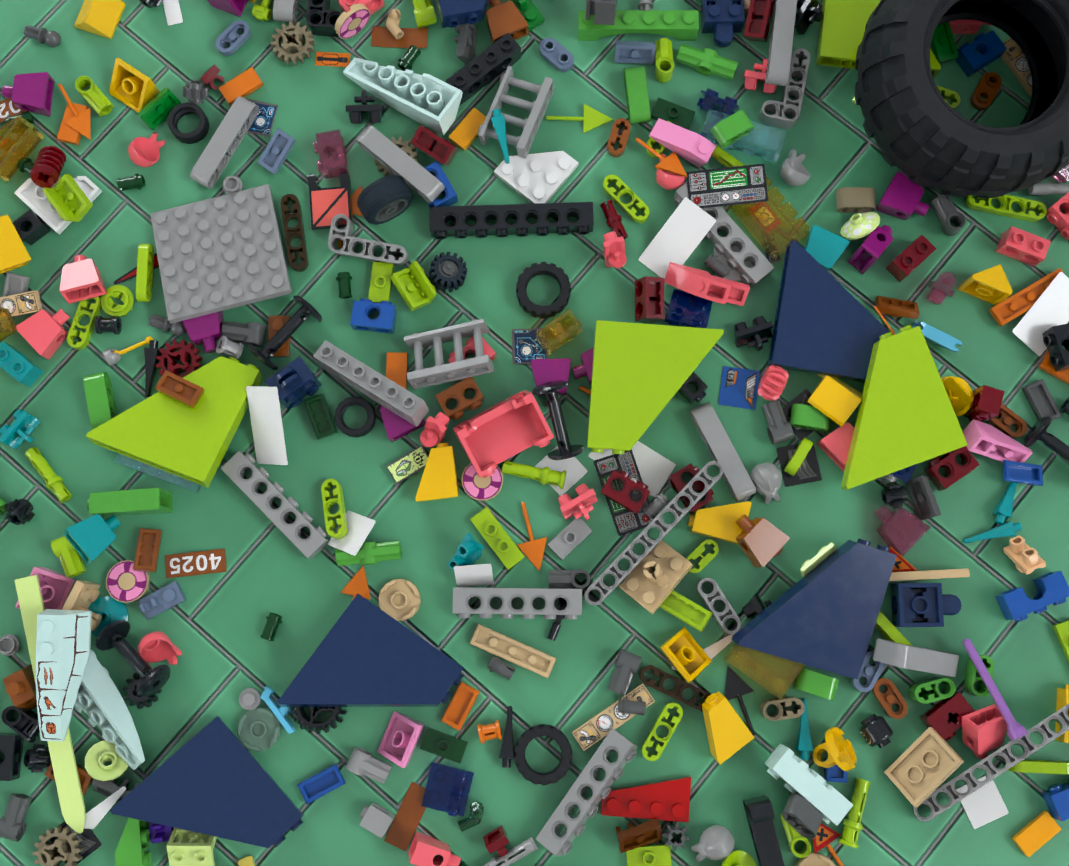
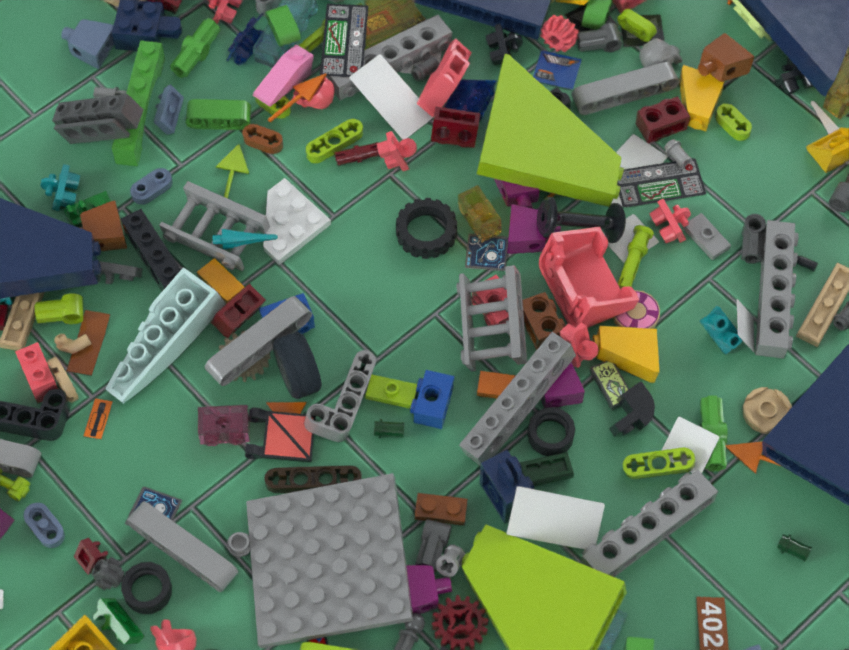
camera: 85 degrees left, 20 degrees down
dark orange plate [155,370,204,409] -> none
orange tile [219,67,264,106] -> none
black hose [249,295,322,370] -> none
sand blue plate [257,128,295,174] -> none
dark tan gear [271,21,315,66] -> none
black hips [346,90,385,124] -> none
lime bracket [390,261,437,312] -> none
dark green pin [398,45,421,71] -> none
black brick [429,202,594,239] -> none
black wheel [429,252,467,292] -> none
lime plate [470,507,525,570] -> none
orange piece [517,502,547,572] -> none
light grey beam [584,461,723,606] -> none
dark red brick [600,469,651,515] -> none
tan plate [619,540,693,615] -> none
dark green plate [651,97,695,130] -> none
lime piece [654,38,674,83] -> none
lime plate [659,590,713,633] -> none
light grey beam [696,578,741,634] -> none
none -> black brick [609,381,655,437]

